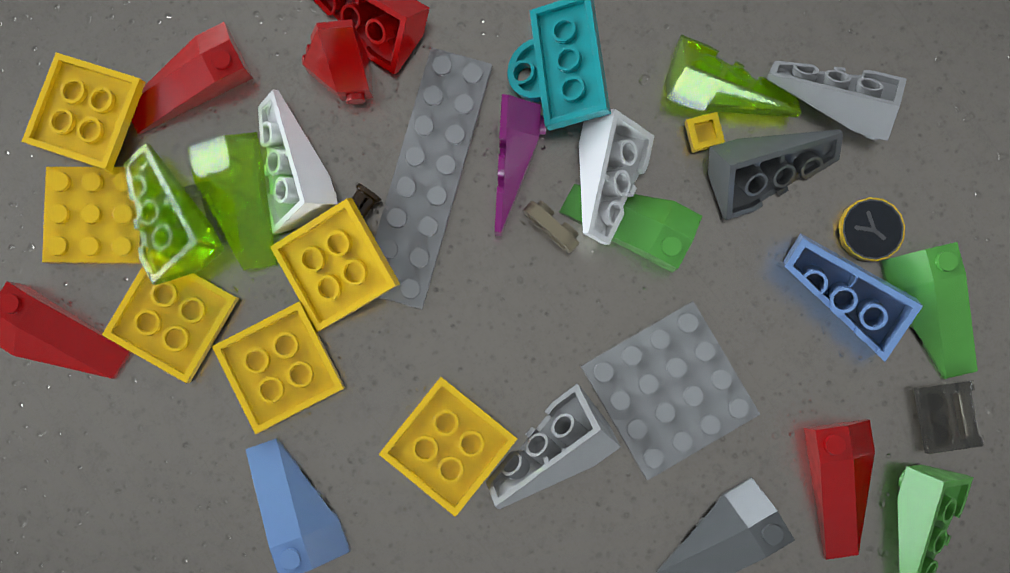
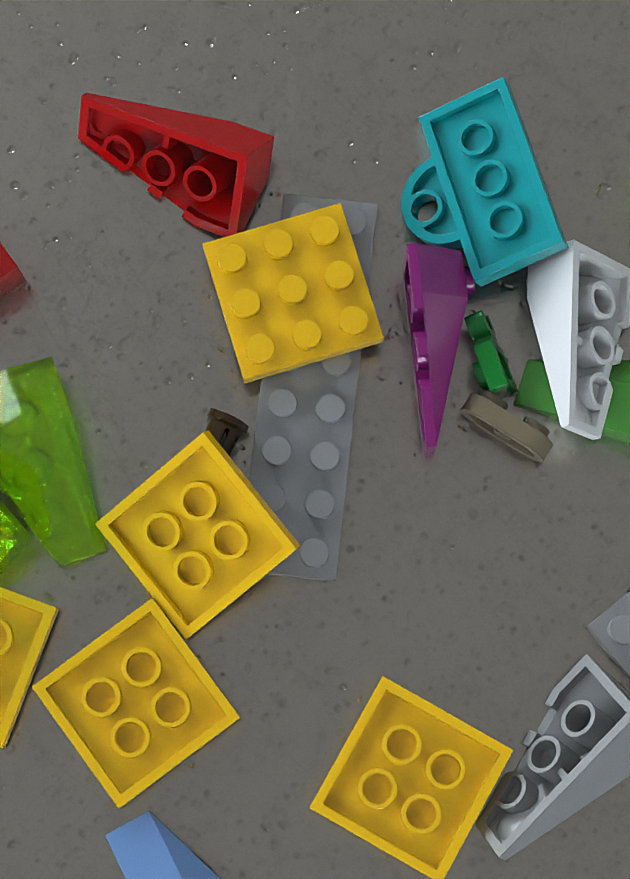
camera: 10 degrees left, 5 degrees down
white wedge [258,89,338,234] -> none
red wedge [302,19,373,104] -> none
none -> yellow plate [202,203,384,384]
none -> green plate [464,310,518,399]

